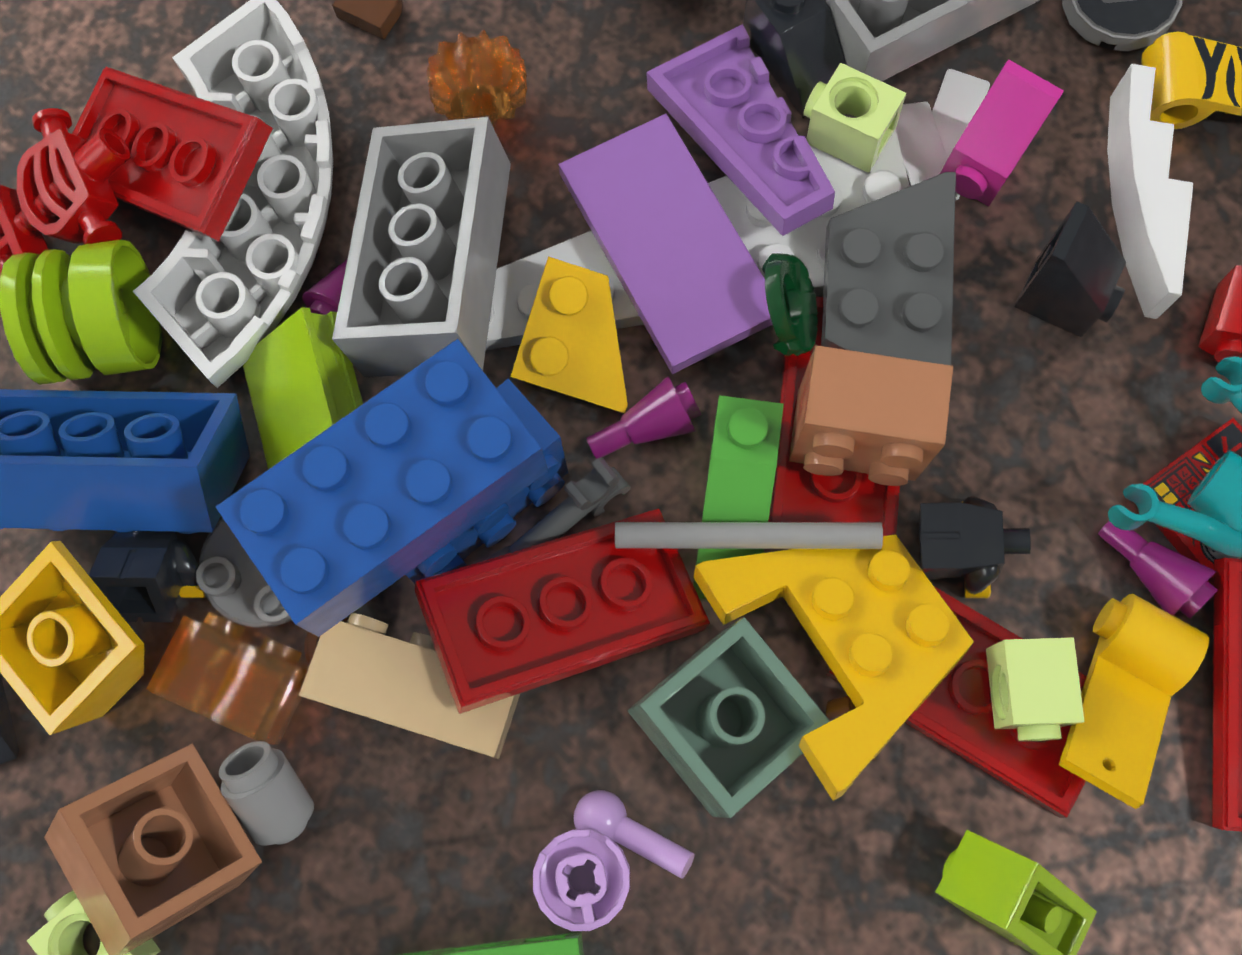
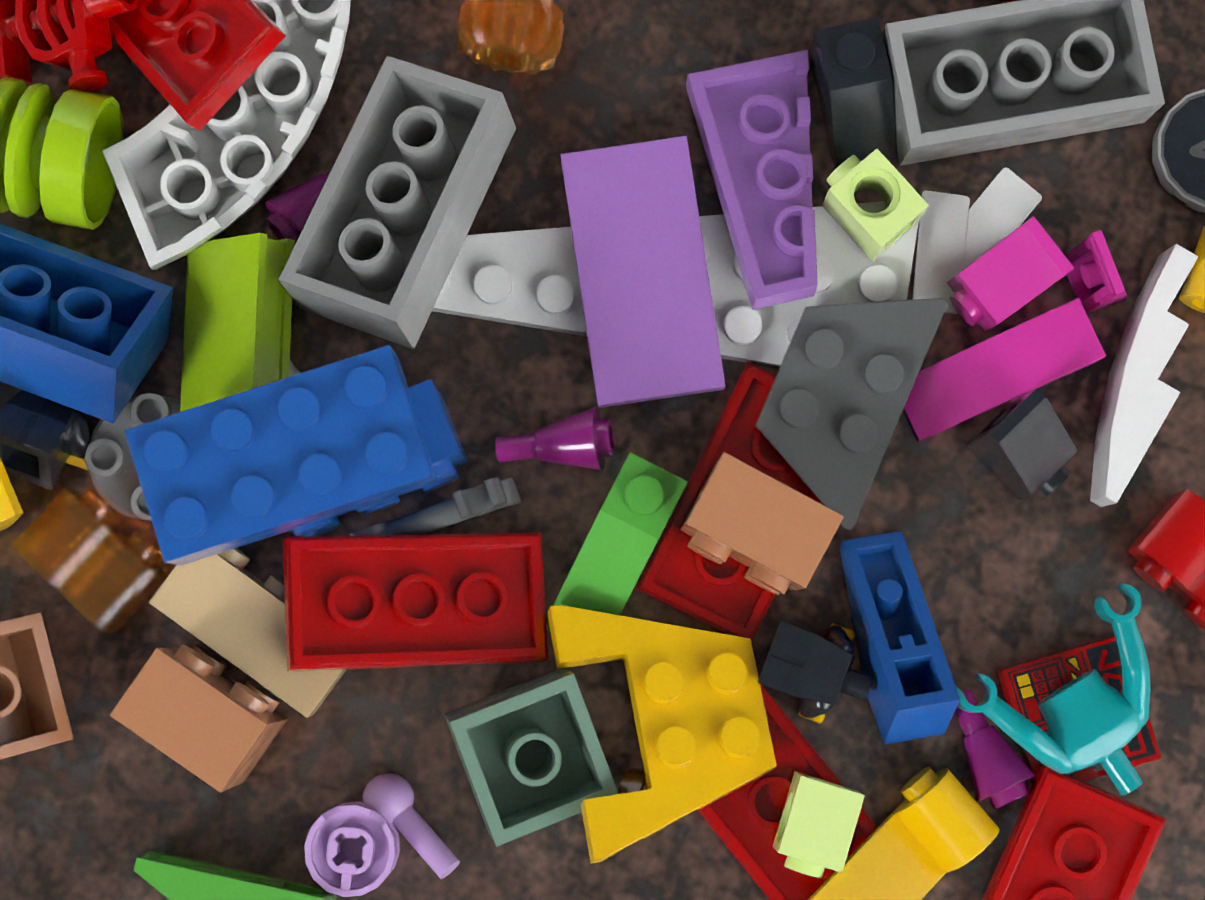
camera: 15 degrees right, 10 degrees up
light grey brick [219,741,314,846] -> none
yellow wing [510,256,628,413] -> none
light grey bar [615,522,883,549] -> none
dark green piece [762,253,818,356] -> none
none -> nougat brick [110,644,288,792]
none -> blue slope [839,531,960,745]
none -> dark pink slope [903,298,1106,442]
none -> dark pink slope [1065,230,1128,314]

